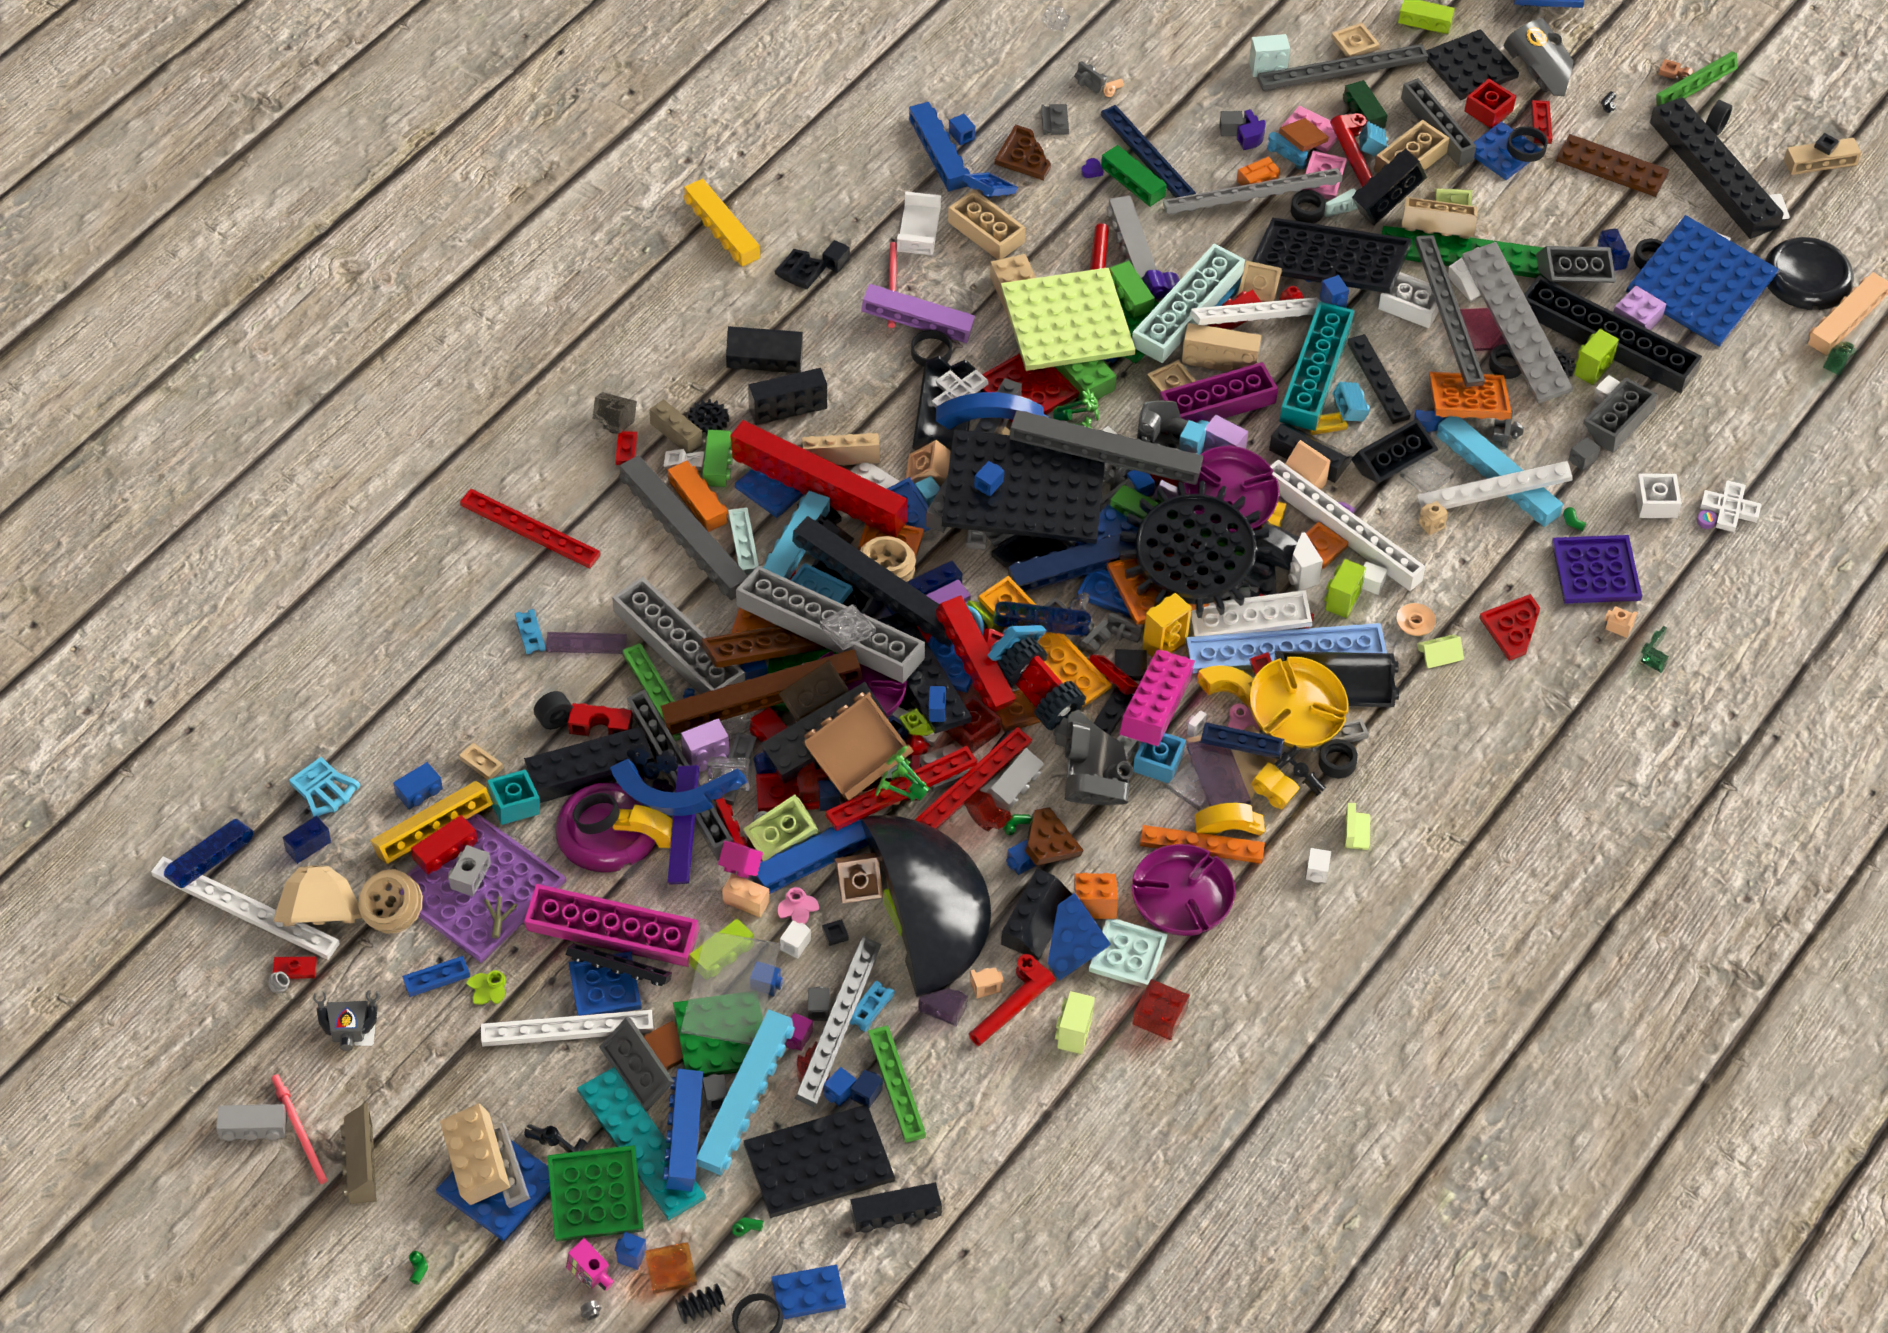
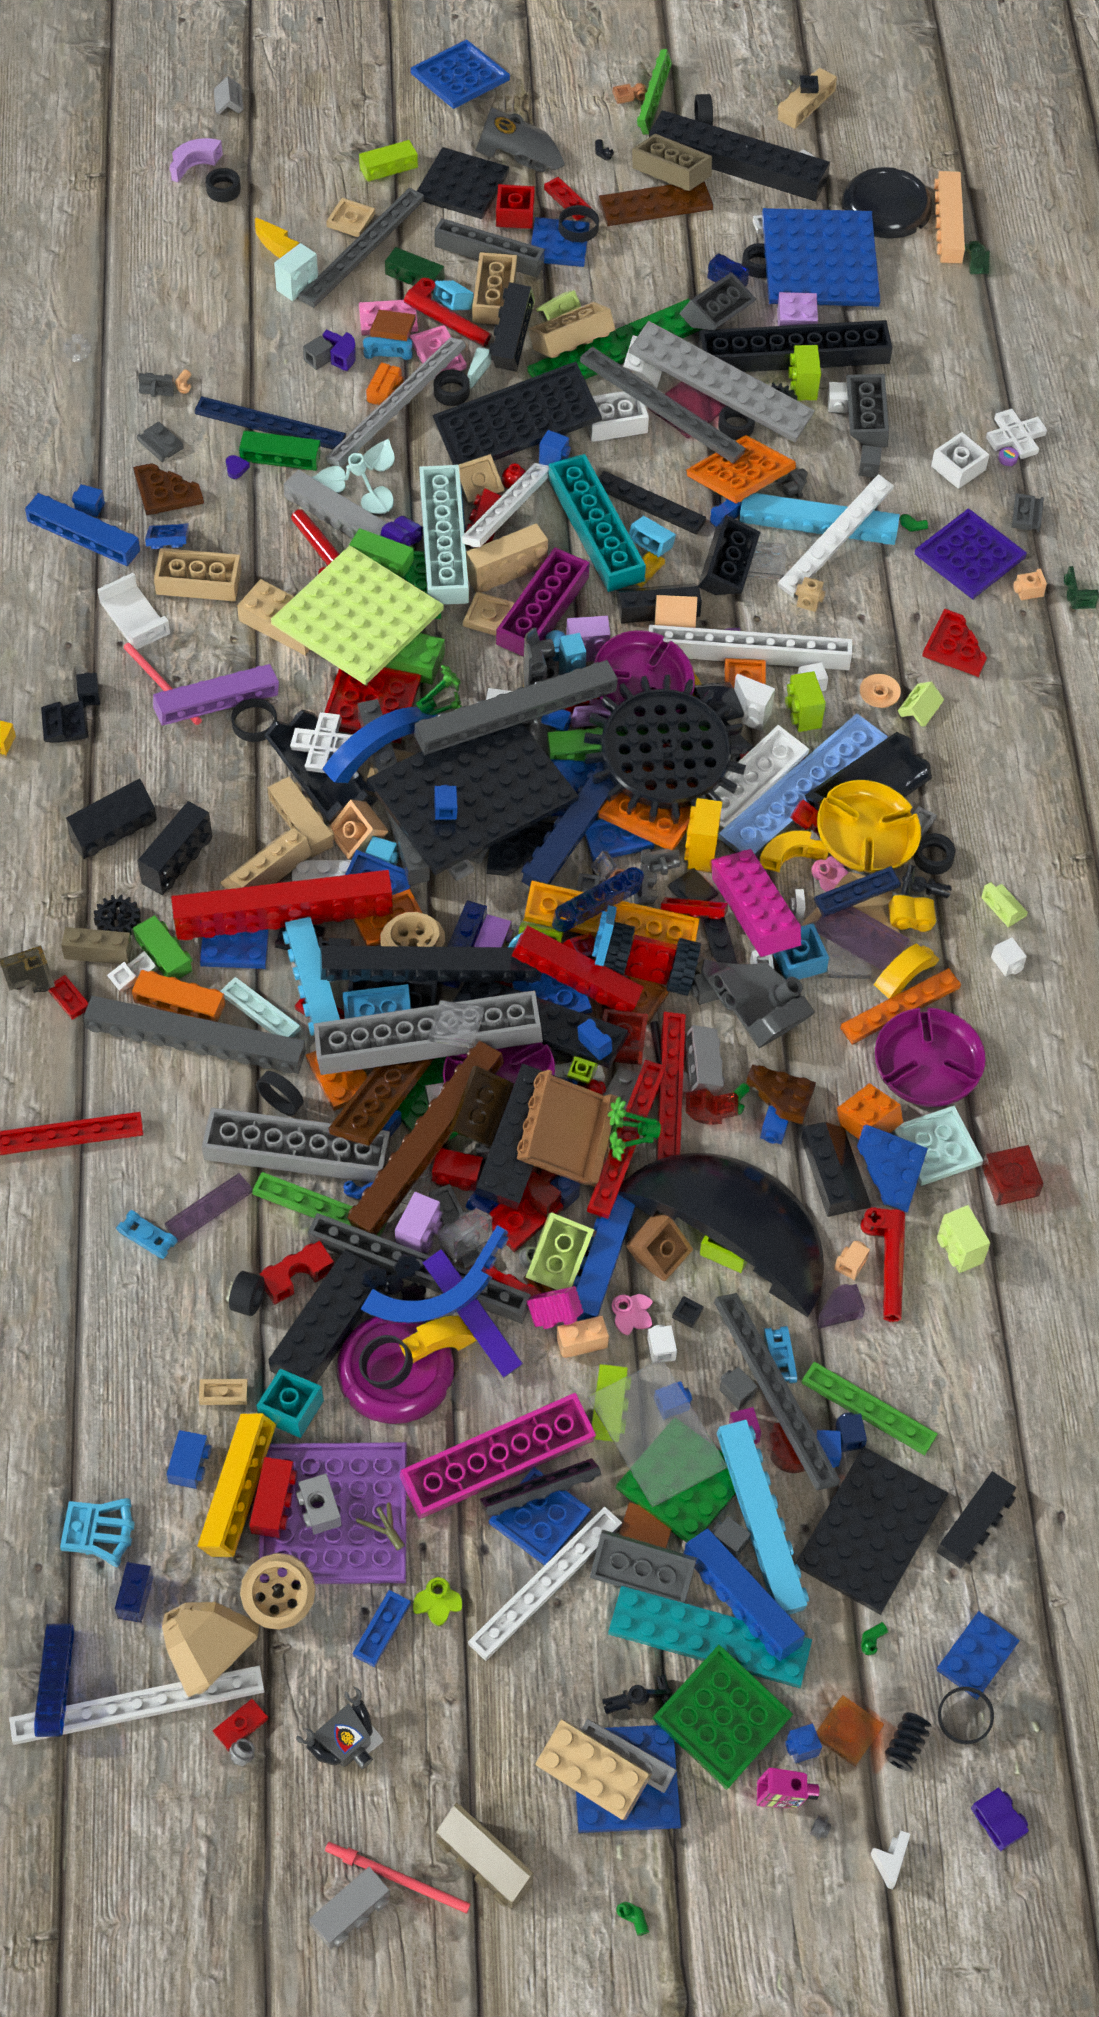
camera: 40 degrees left, 5 degrees up
none -> yellow slope [255,217,299,258]
none -> black tyre [256,1071,304,1115]
none -> tan brick [267,776,335,858]
none -> light aqua plant [312,439,395,514]
none -> dark tan brick [632,134,712,191]
none -> dark grey plate [1011,493,1044,532]

